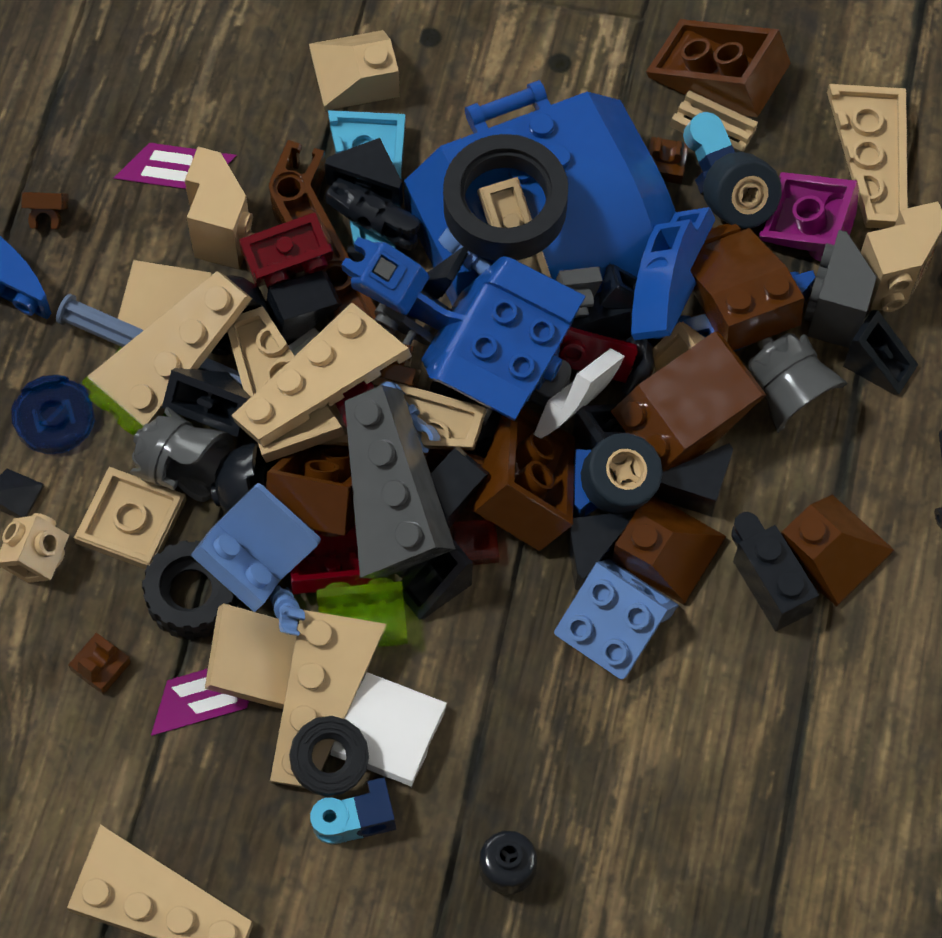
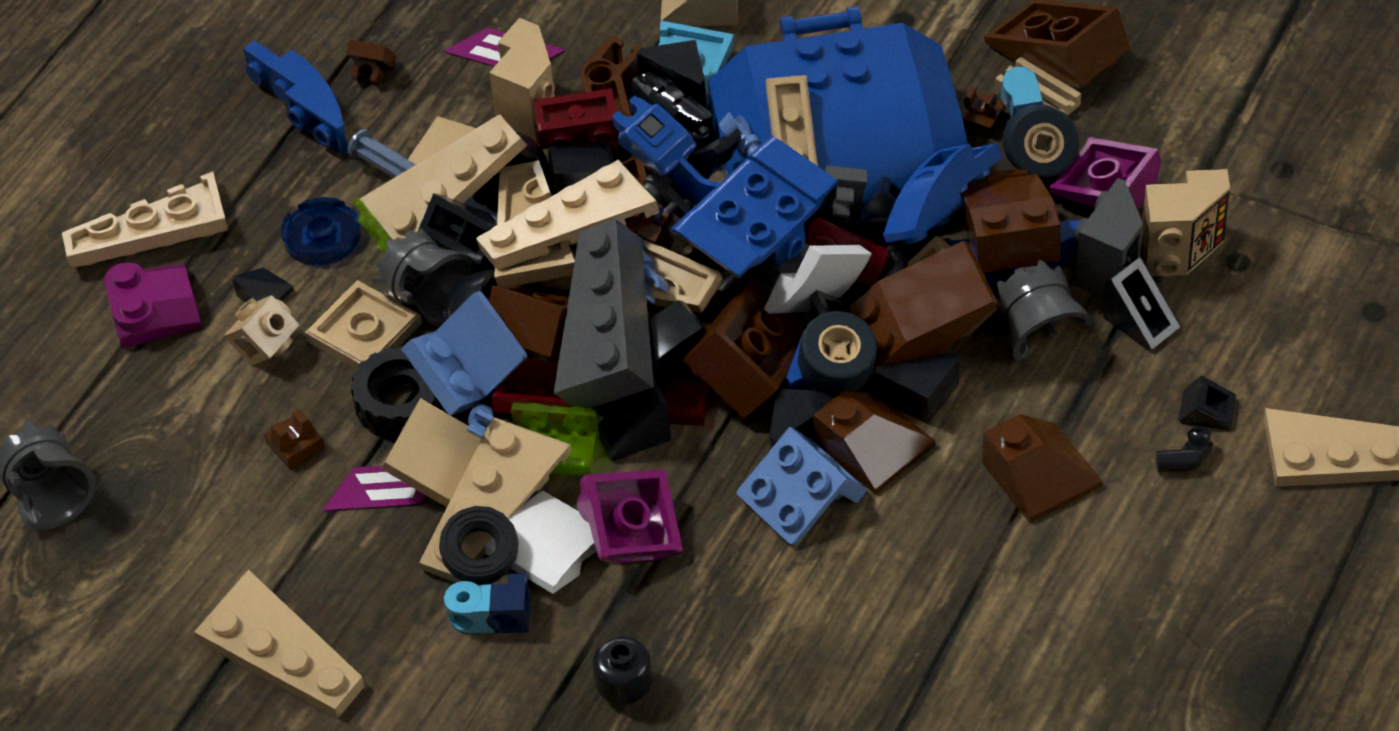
camera: 20 degrees right, 15 degrees down
black tyre [443,134,568,261] -> none
black brick [731,512,819,632] -> none
tan wing [827,84,908,229] -> none
none -> magenta slope [577,469,683,565]

